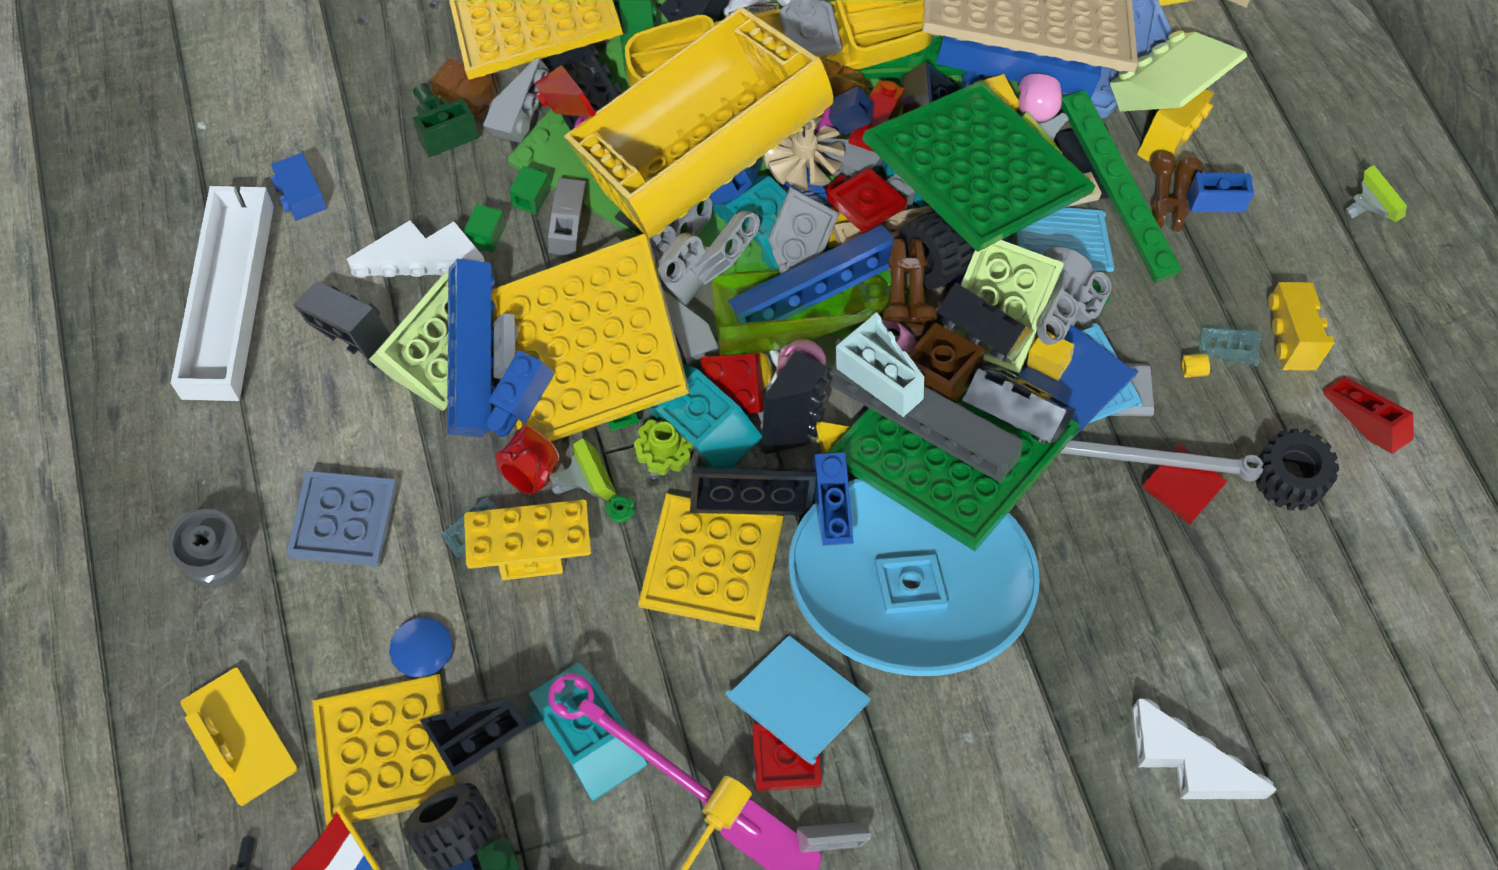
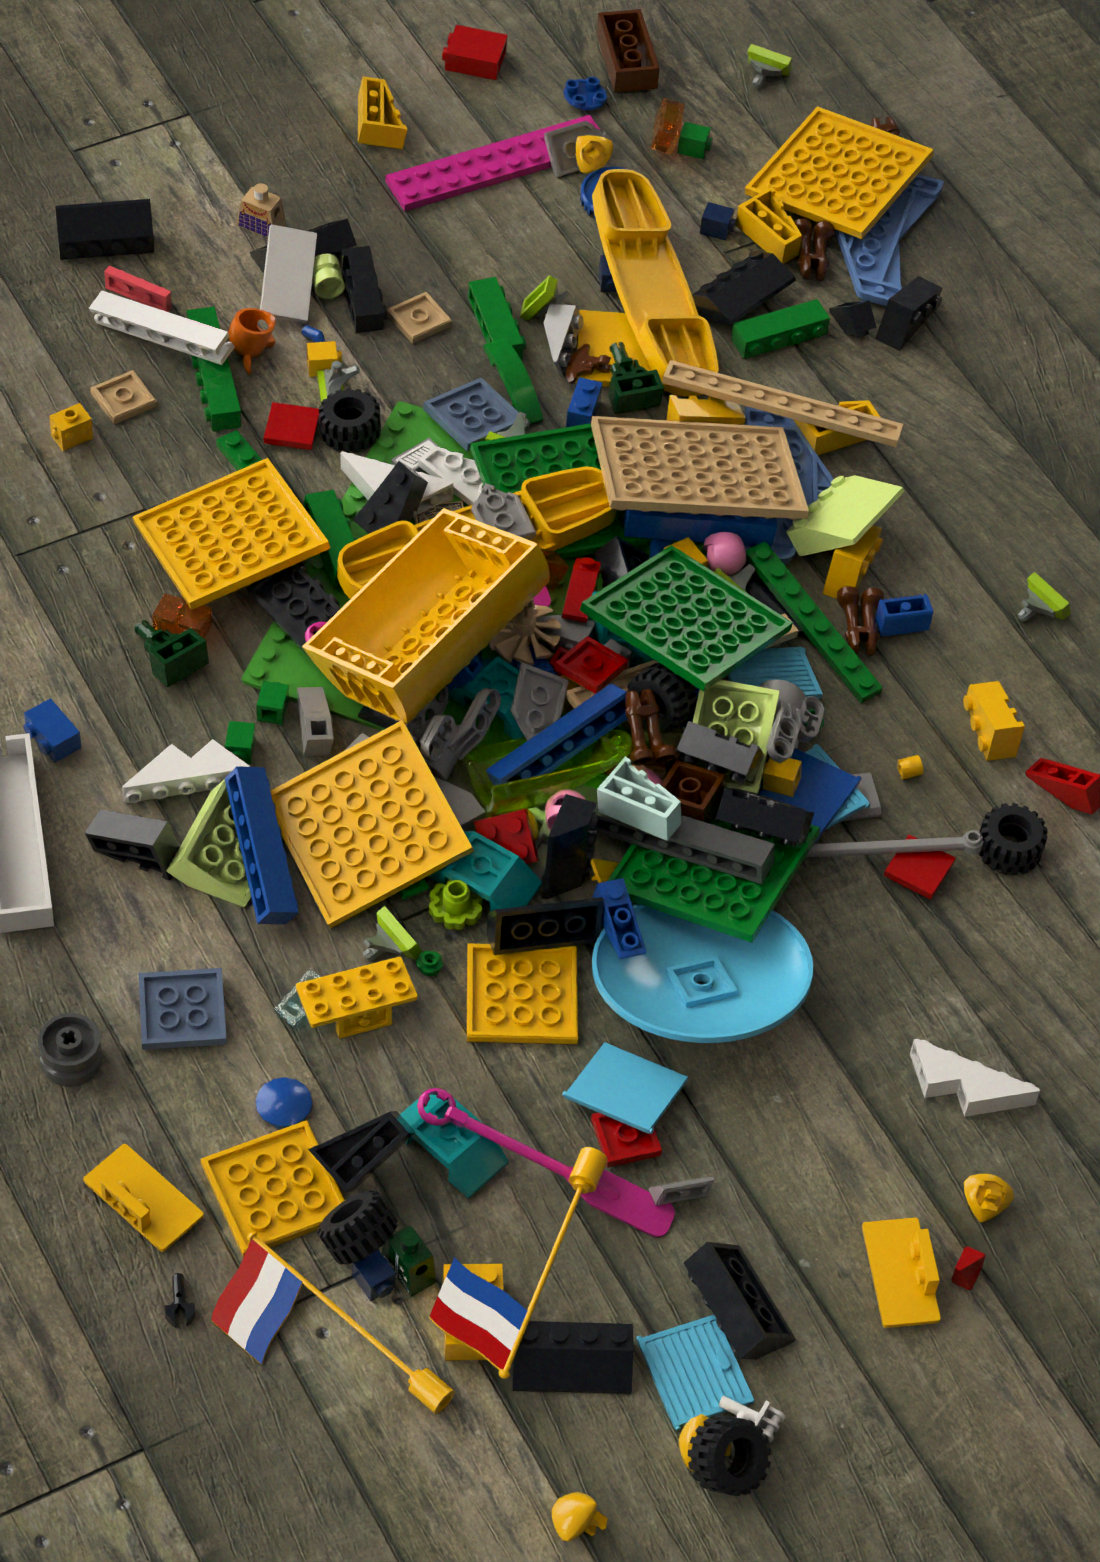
camera: 15 degrees left, 10 degrees down
light grey slope [483,58,550,143] -> none
blue brick [487,350,555,437] -> none
light grey plate [492,313,518,379] -> none
red piece [495,425,560,495] -> none
red slope [535,65,597,117] -> none
dark blue brick [828,86,874,135] -> none
clear light blue slope [1199,328,1261,366] -> none

